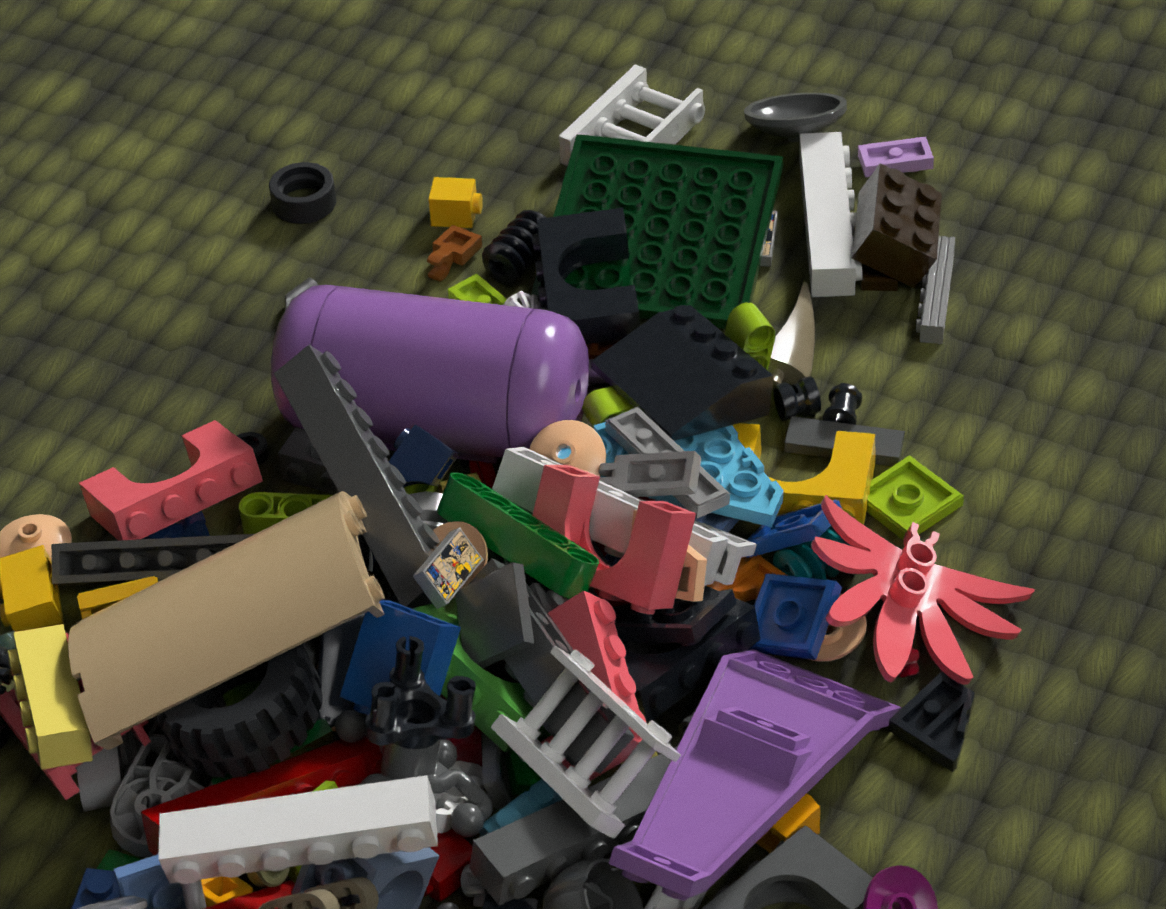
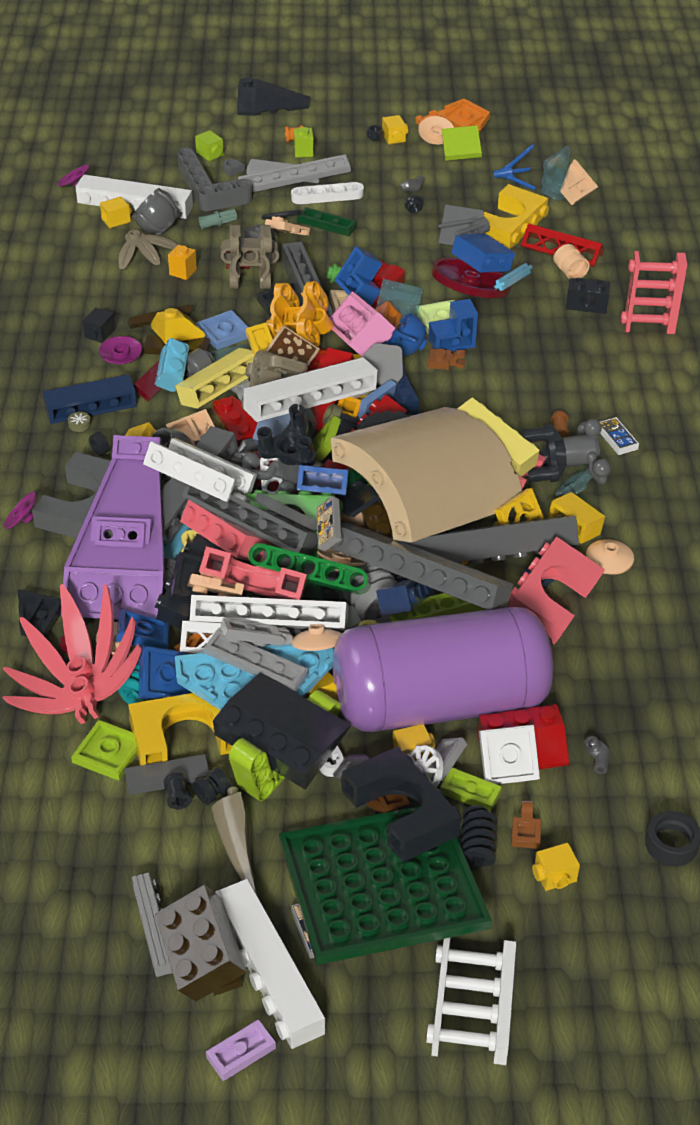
camera: 150 degrees right, 0 degrees up
dark grey dish [744,93,847,142] -> none

